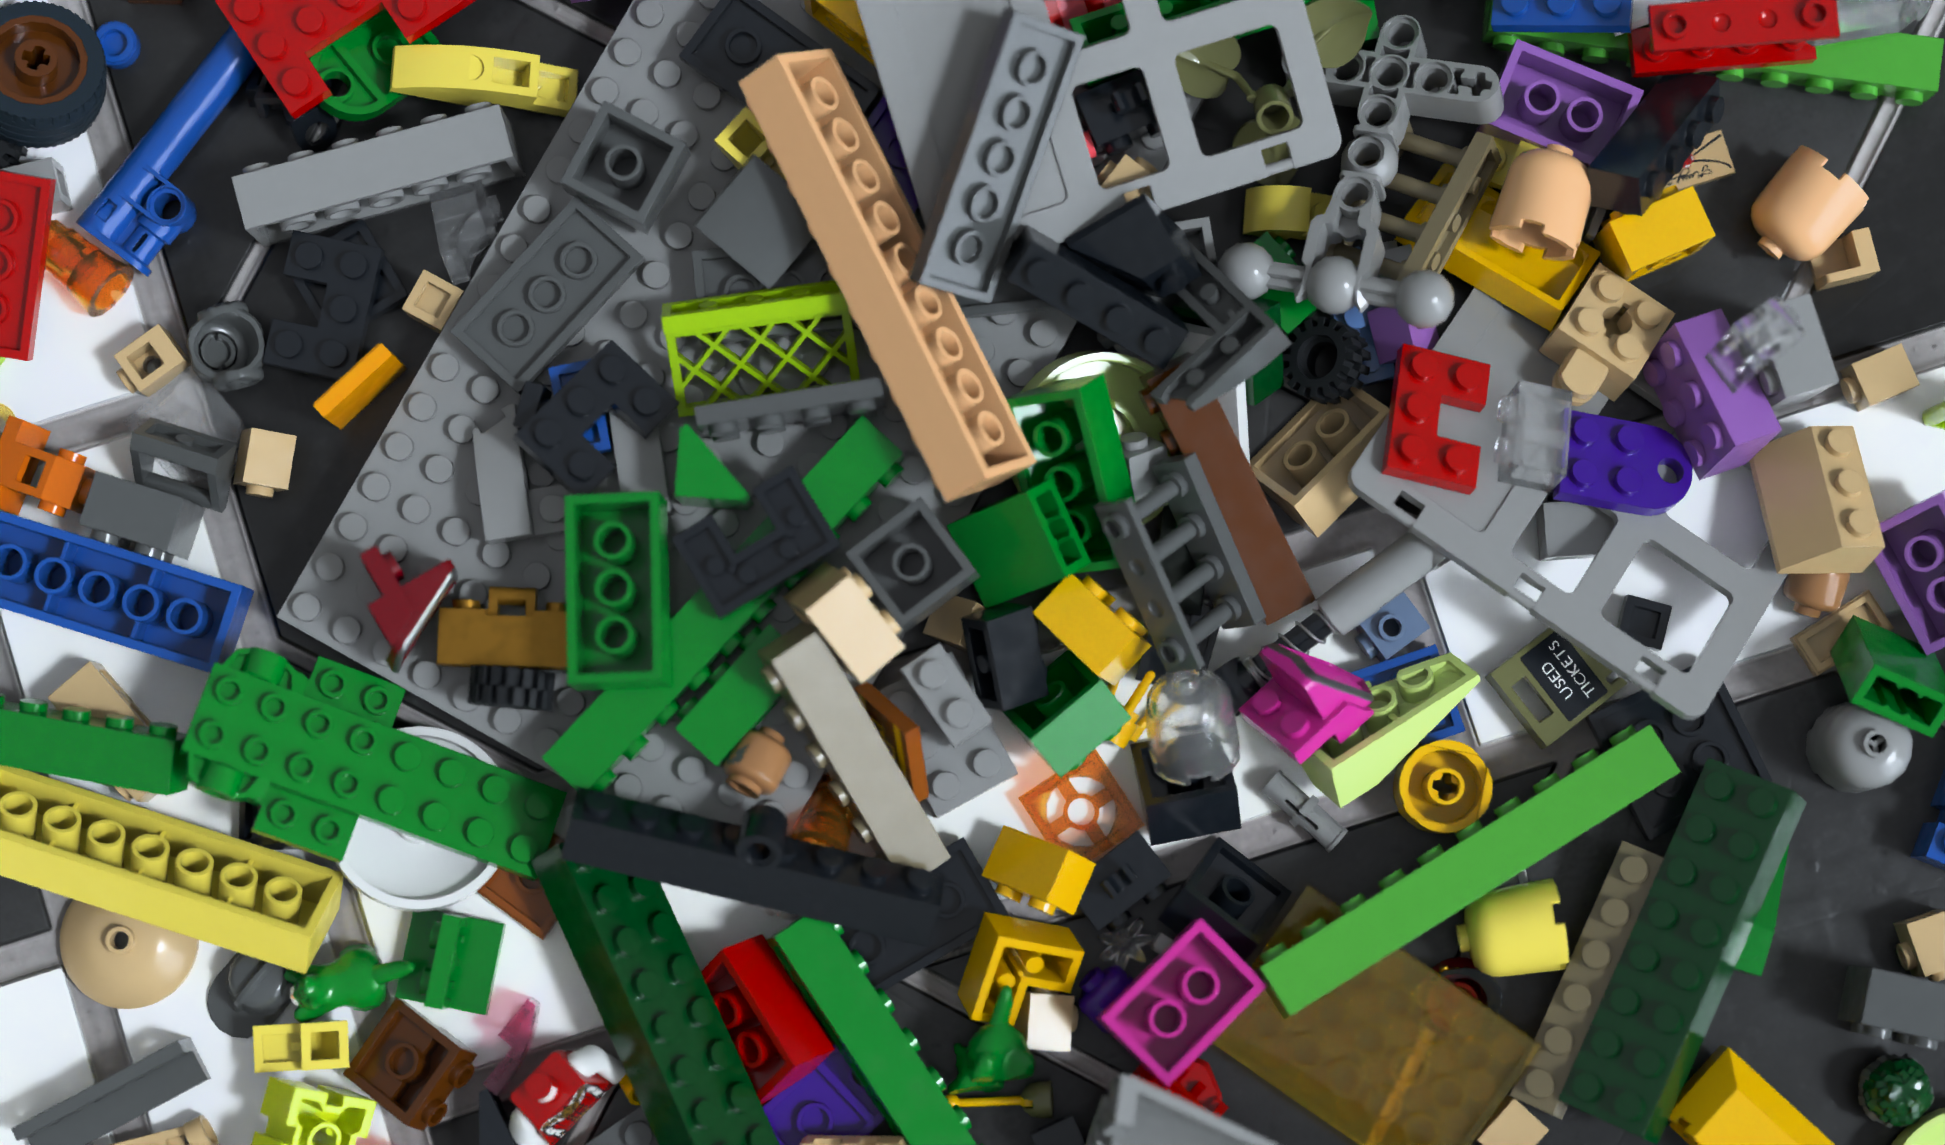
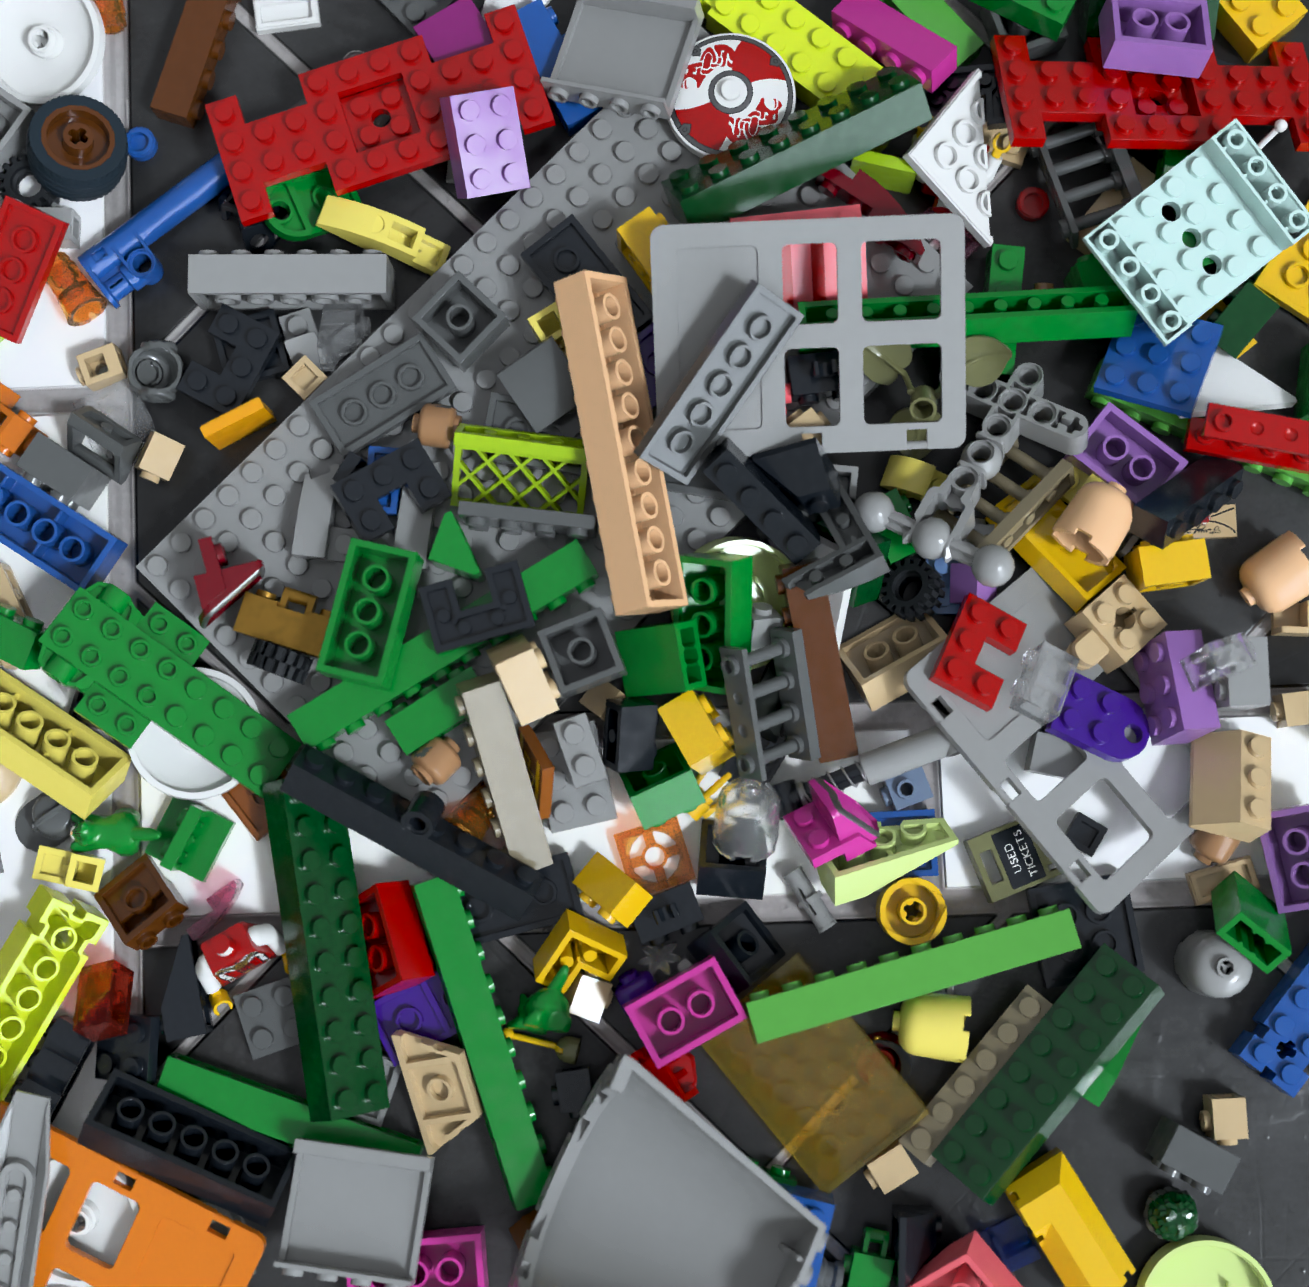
camera: 20 degrees right, 0 degrees up
none -> light grey slope [278,307,331,373]
none -> medium nougat head [412,403,462,449]

